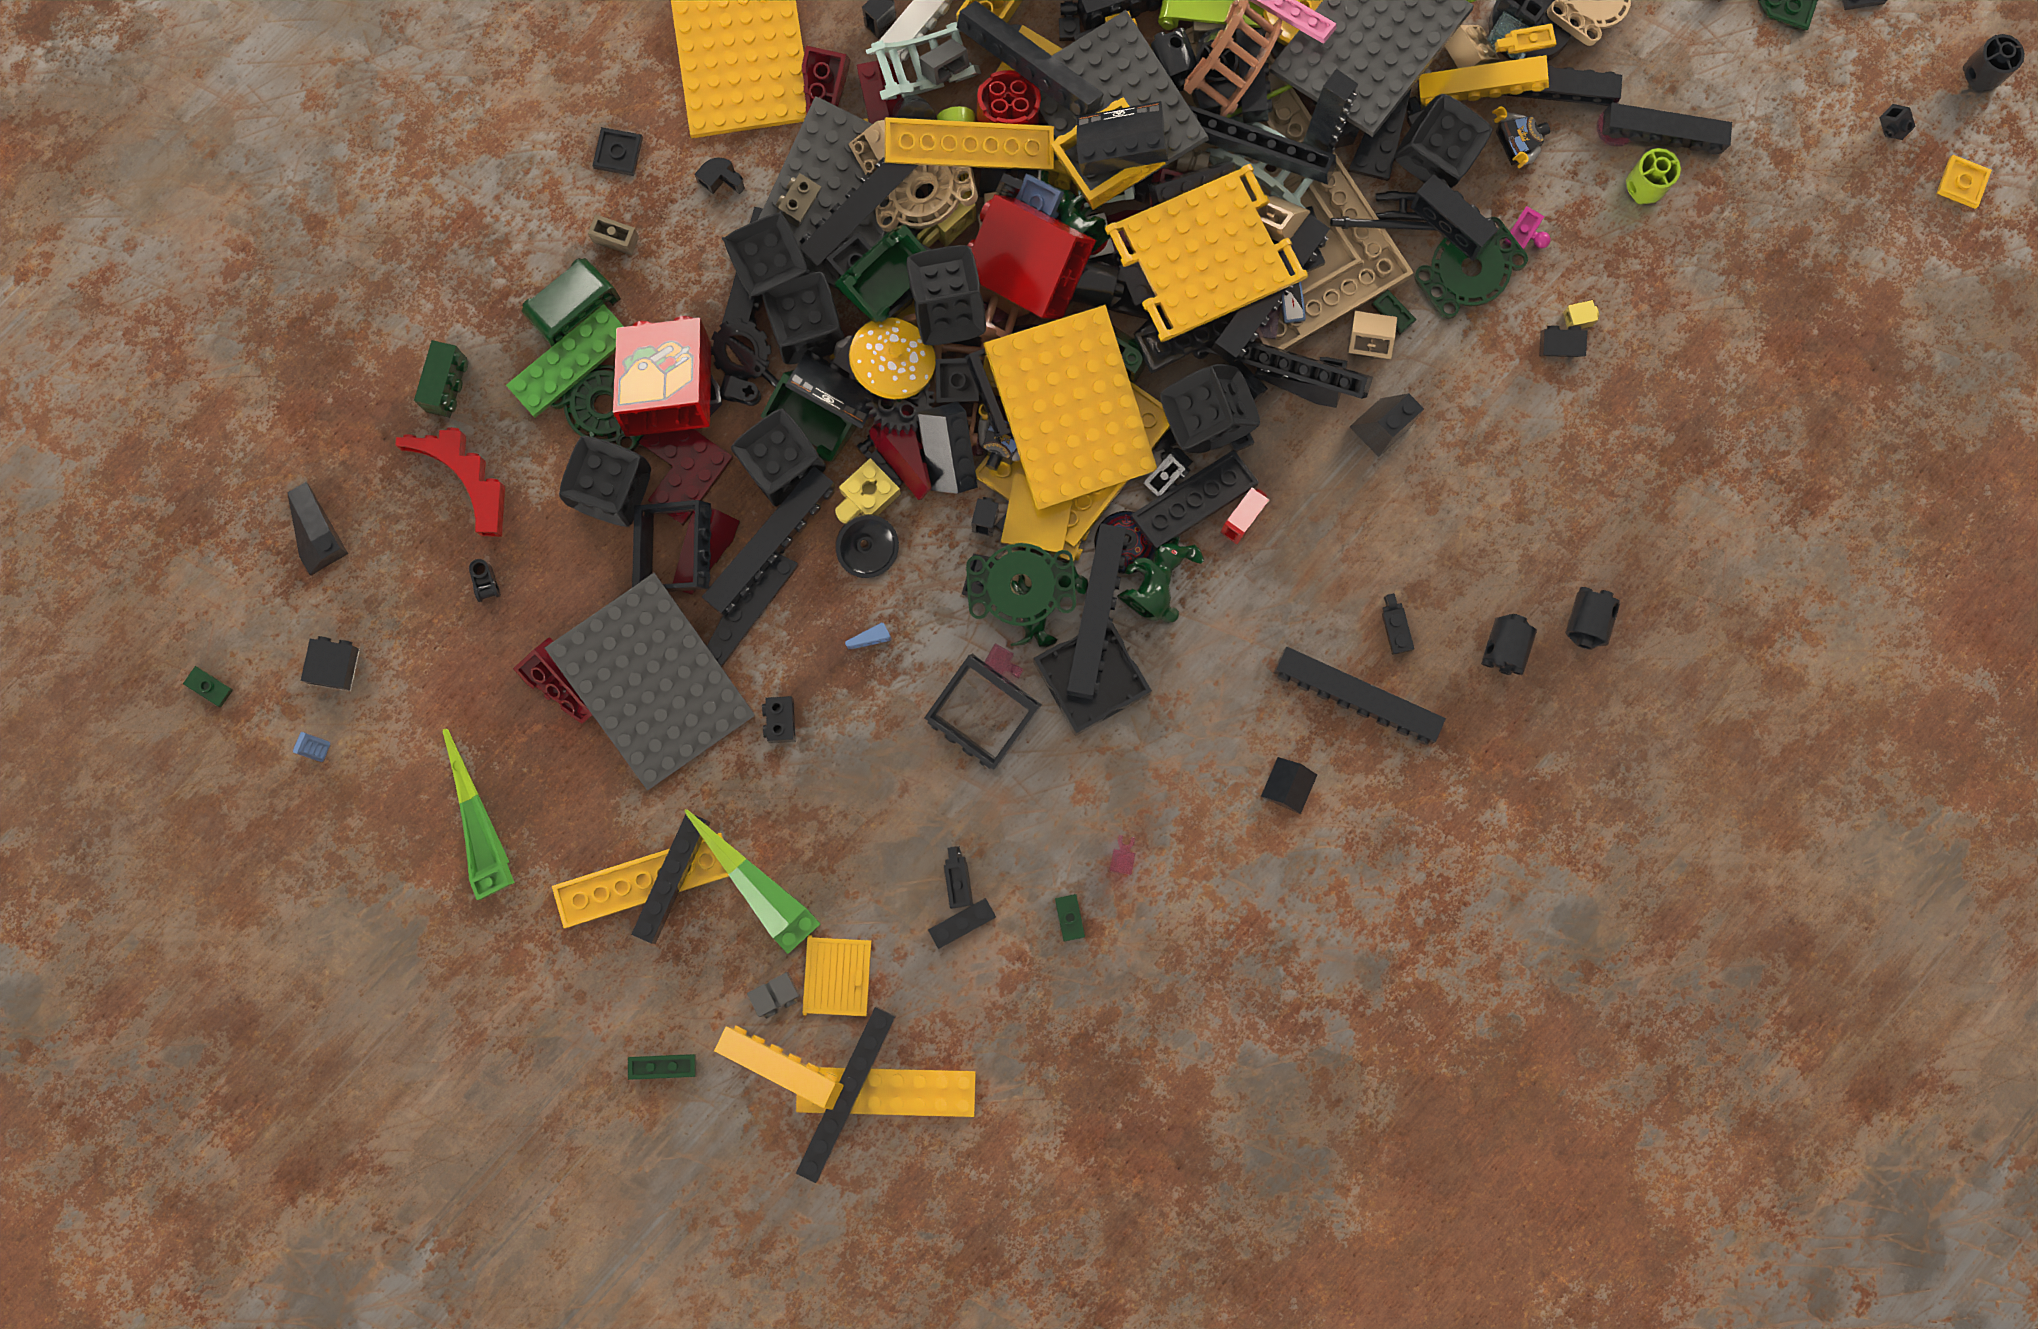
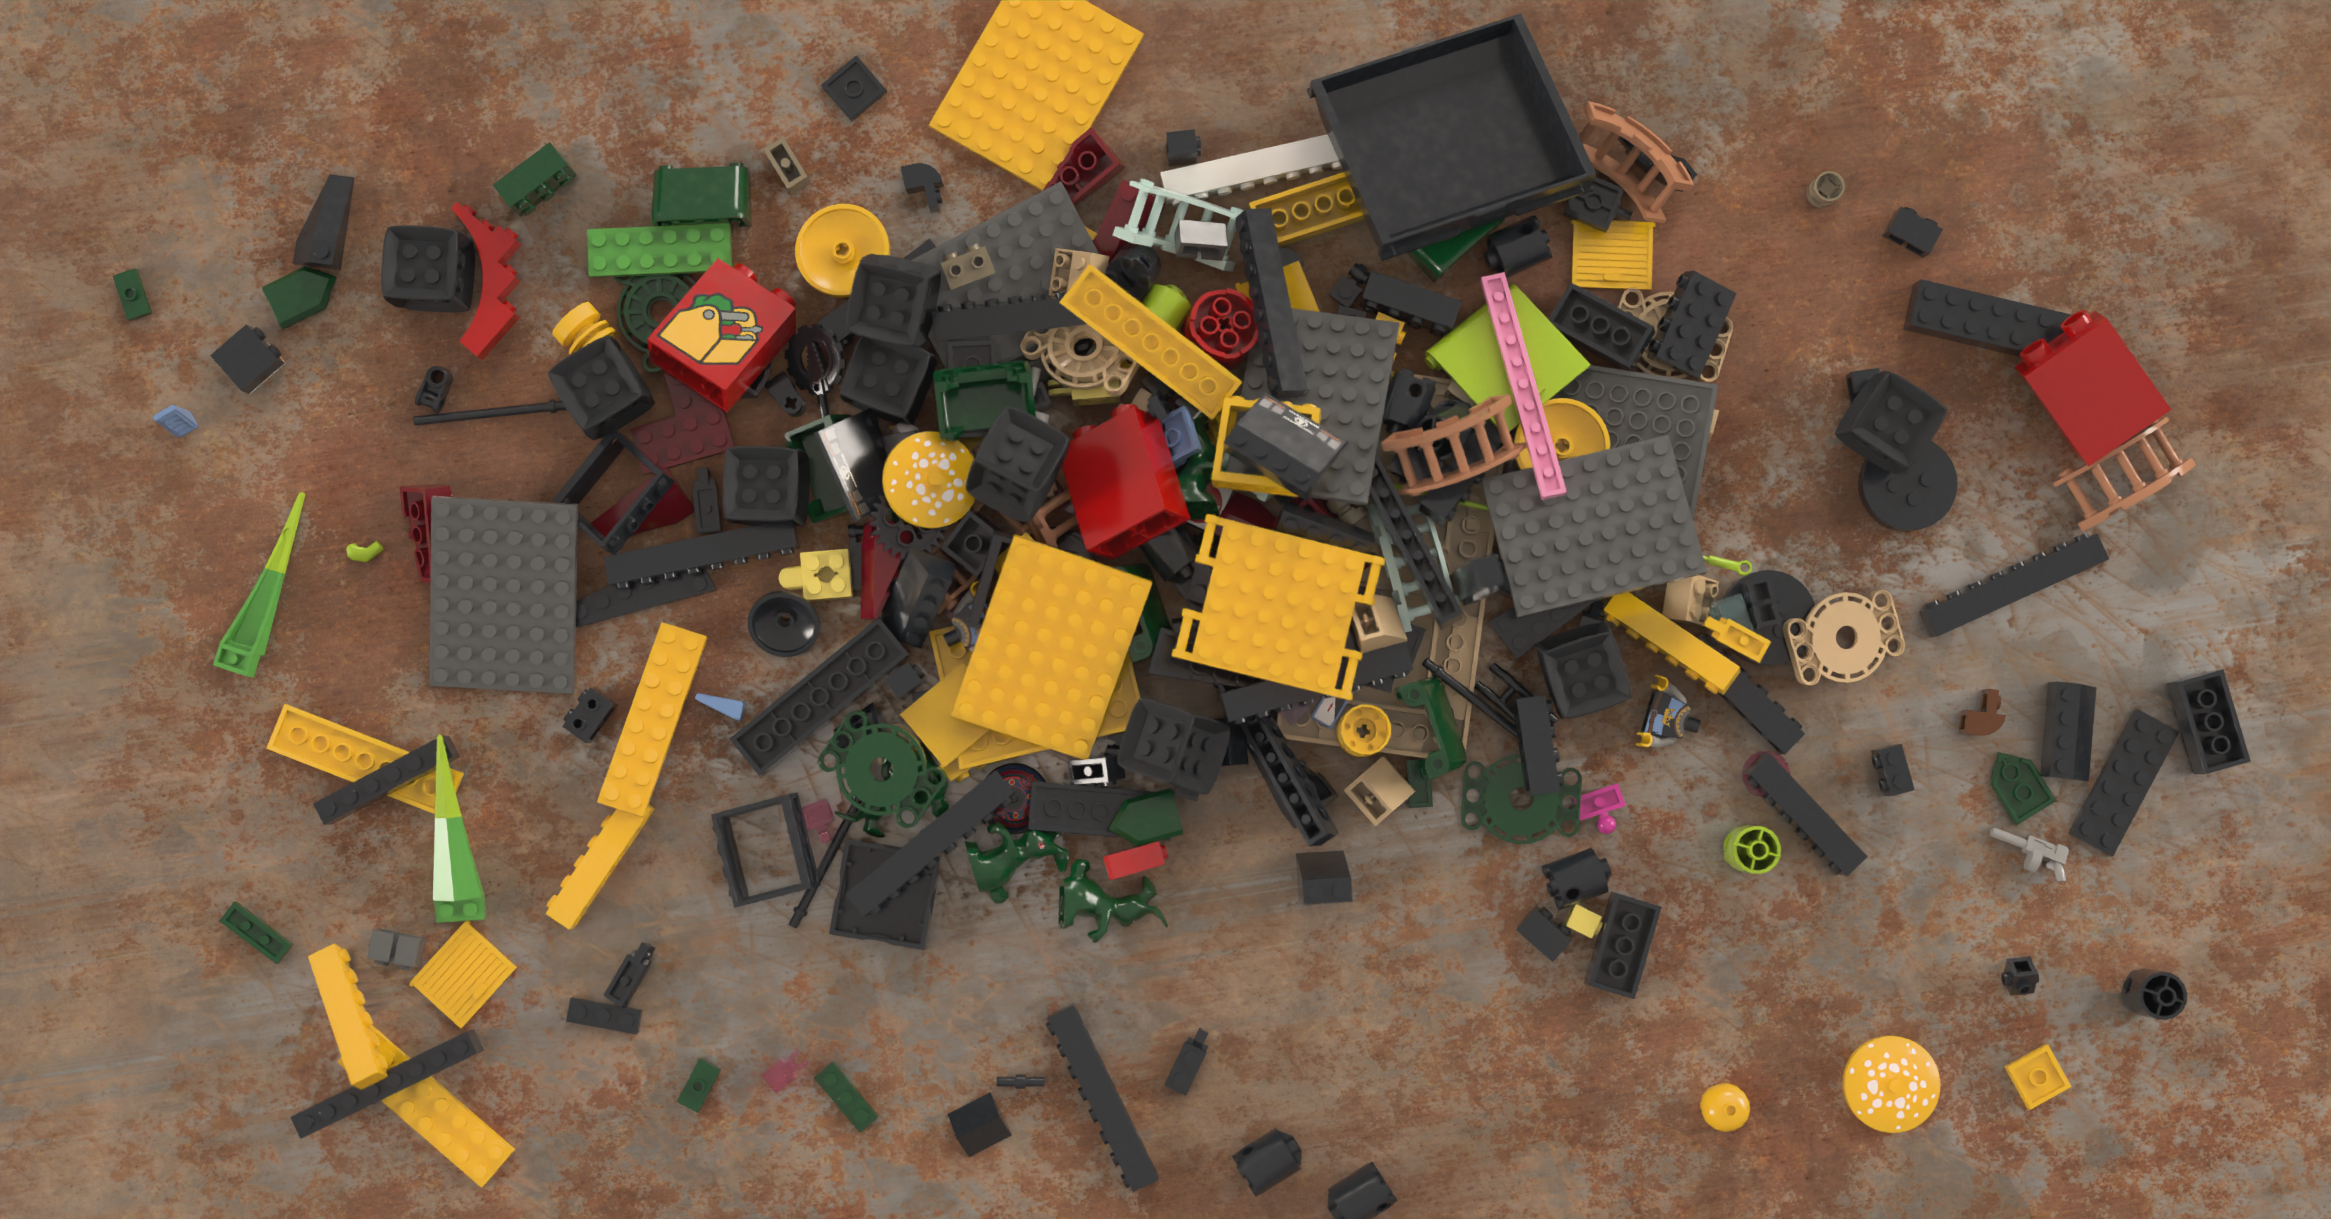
camera: 35 degrees right, 5 degrees up
none -> dark green tile [262,266,337,329]
none -> lime arm [346,540,384,562]
none -> black piece [381,225,475,313]
none -> black bar [413,399,567,426]
none -> yellow brick [545,805,655,930]
none -> yellow wheel [552,302,617,355]
none -> yellow plate [597,622,708,818]
none -> black hinge [692,467,722,534]
none -> black brick [729,617,911,776]
none -> black bar [788,796,862,929]
none -> yellow dish [795,204,890,298]
none -> dark green plate [814,1061,879,1133]
none -> black bar [996,1074,1045,1089]
none -> dark green animal [1058,859,1168,943]
none -> dark green tile [1108,788,1183,846]
none -> yellow wheel [1336,704,1391,757]
none -> dark green windscreen [1394,677,1467,780]
none -> black cylinder [1541,848,1612,910]
none -> black brick [1584,892,1662,1000]
none -> yellow cylinder [1700,1083,1750,1132]
none -> yellow dish [1842,1035,1940,1133]
none -> black brick [1871,744,1915,796]
none -> light grey piece [1989,827,2069,883]

